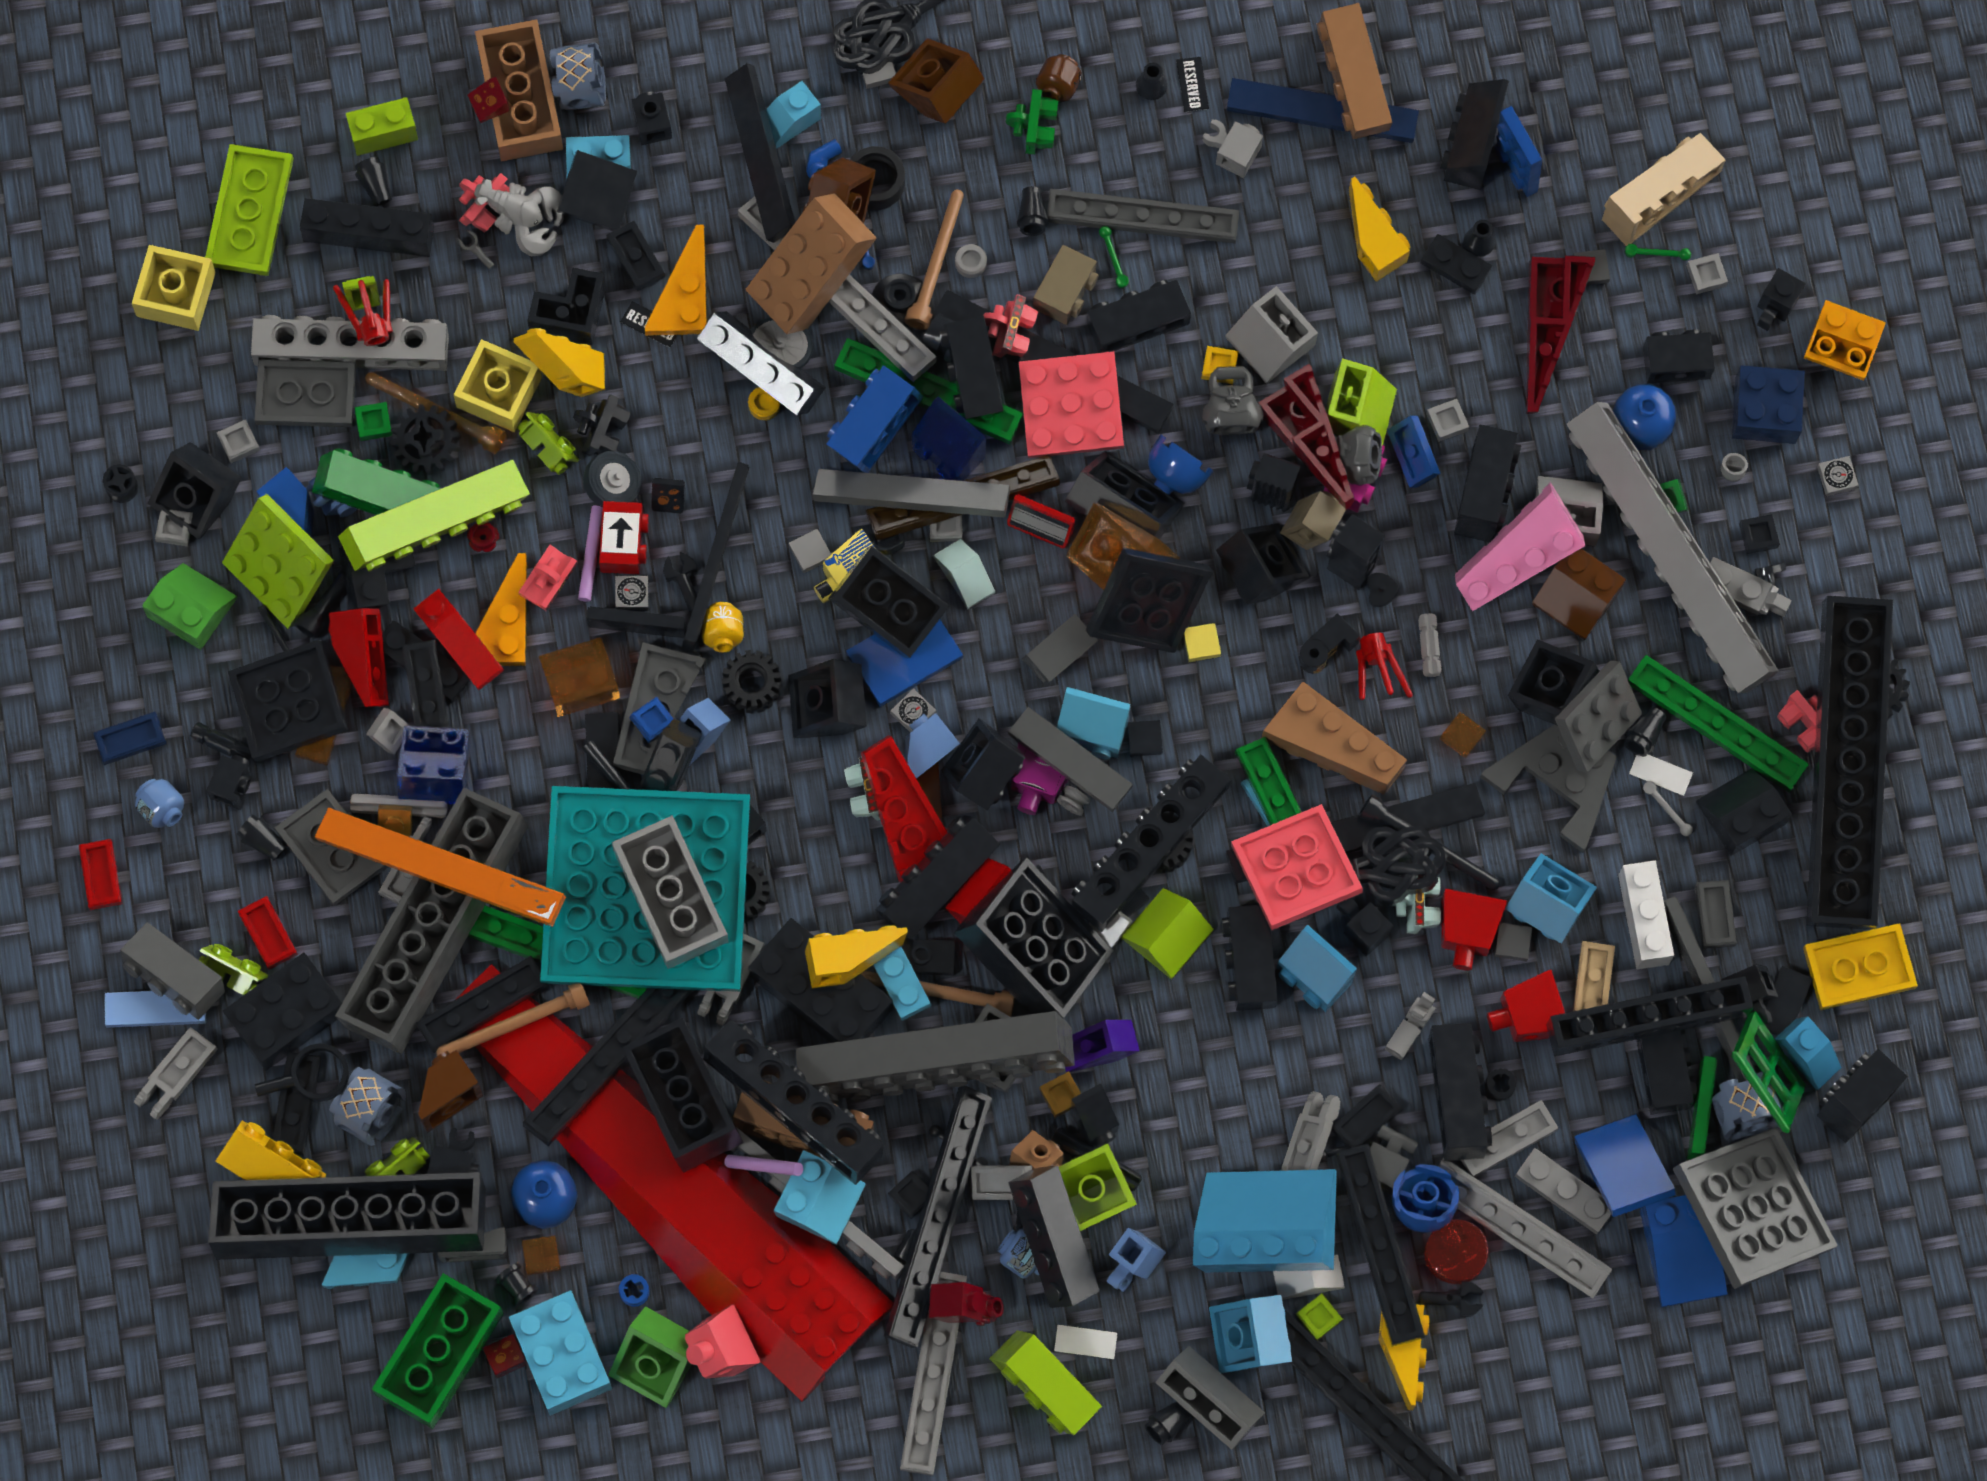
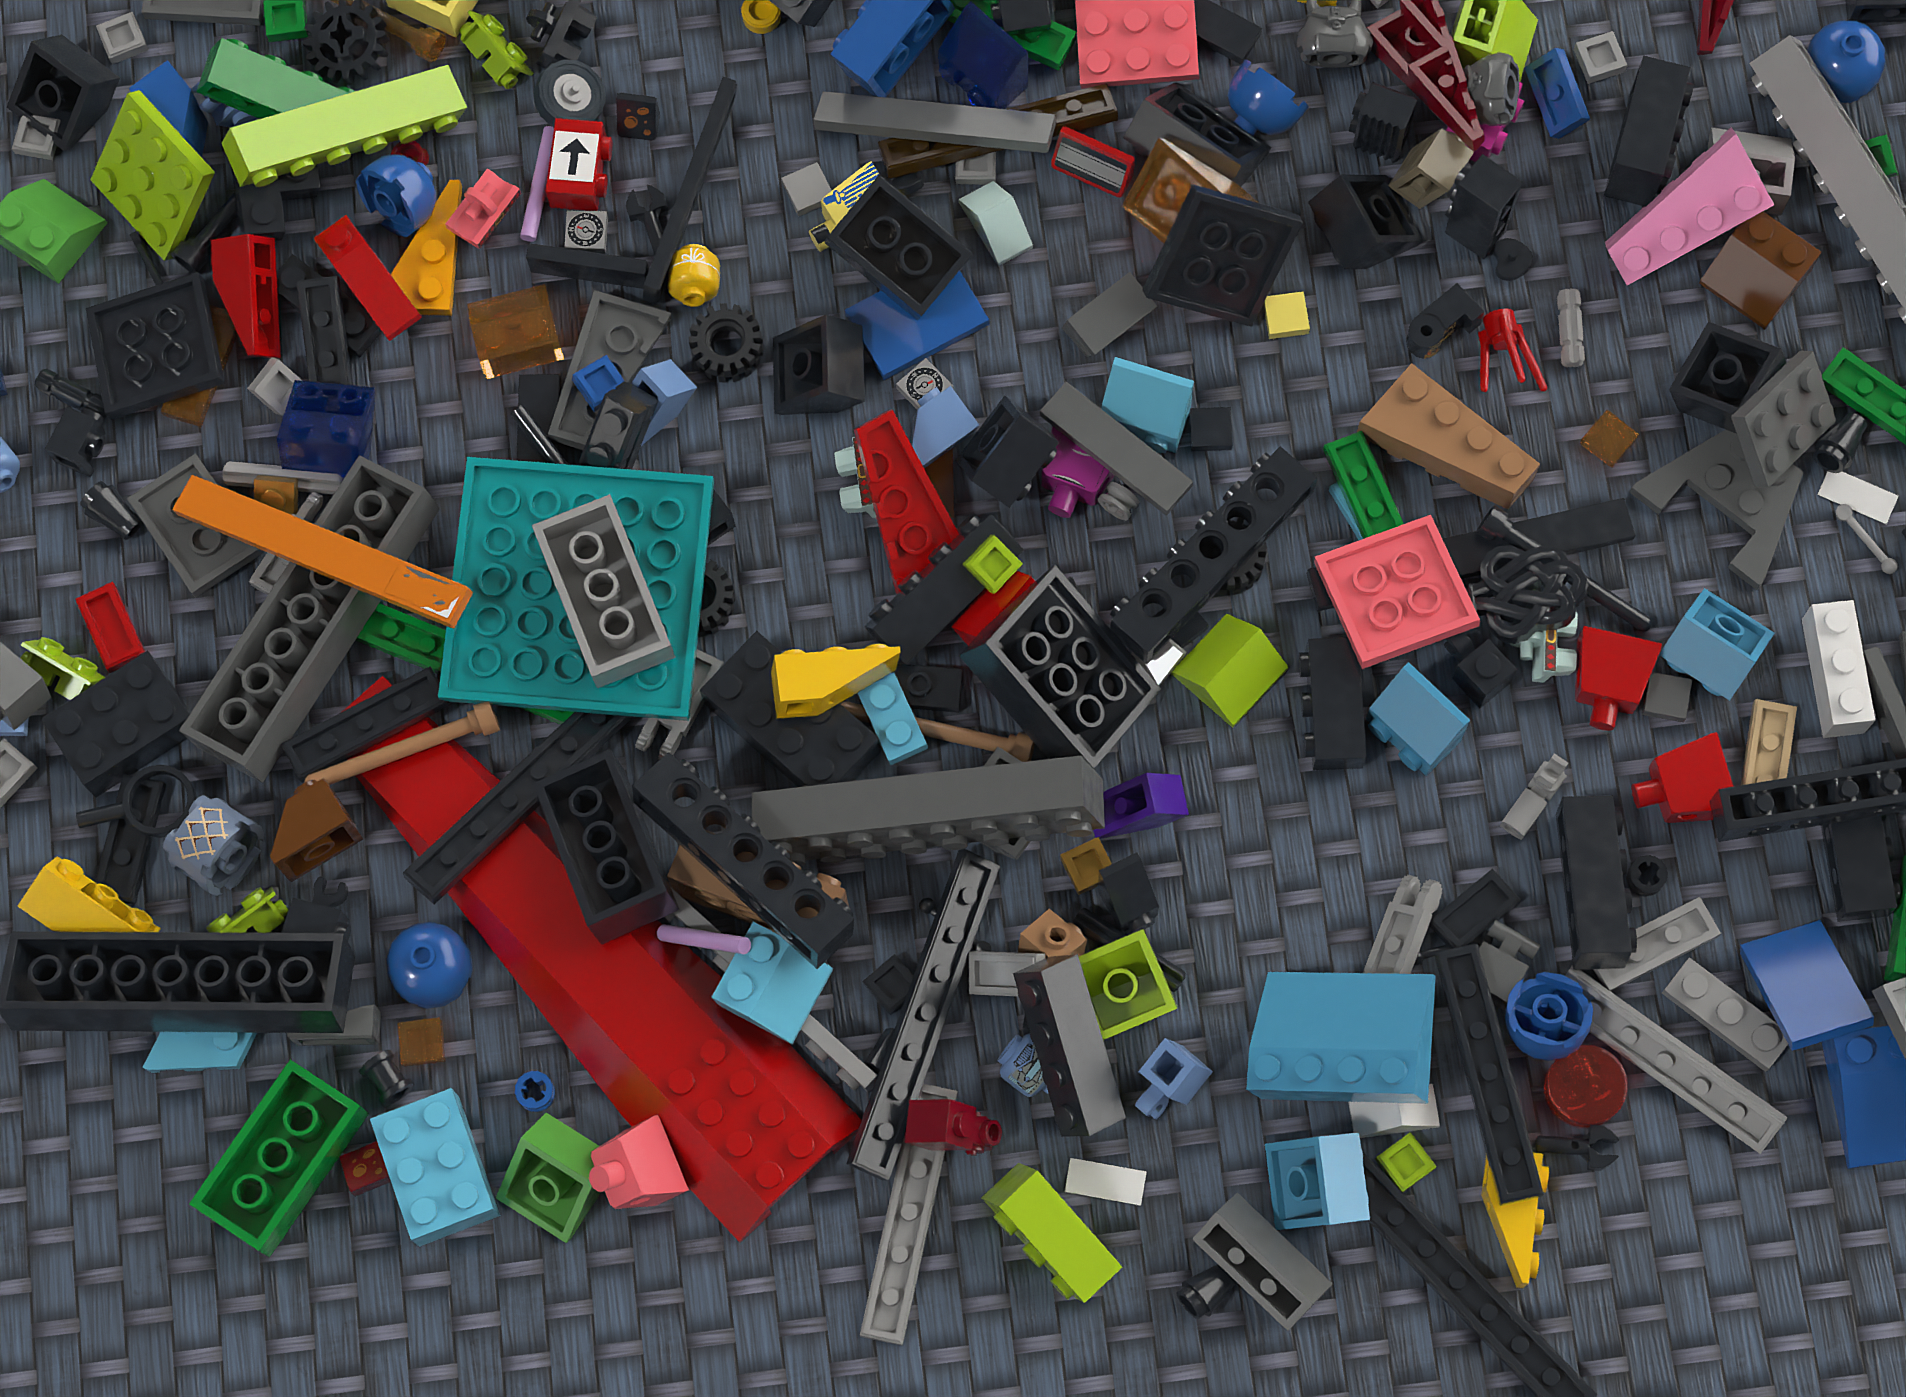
camera: 10 degrees right, 0 degrees up
none -> blue cylinder [356,154,436,237]
none -> lime tile [963,535,1023,594]

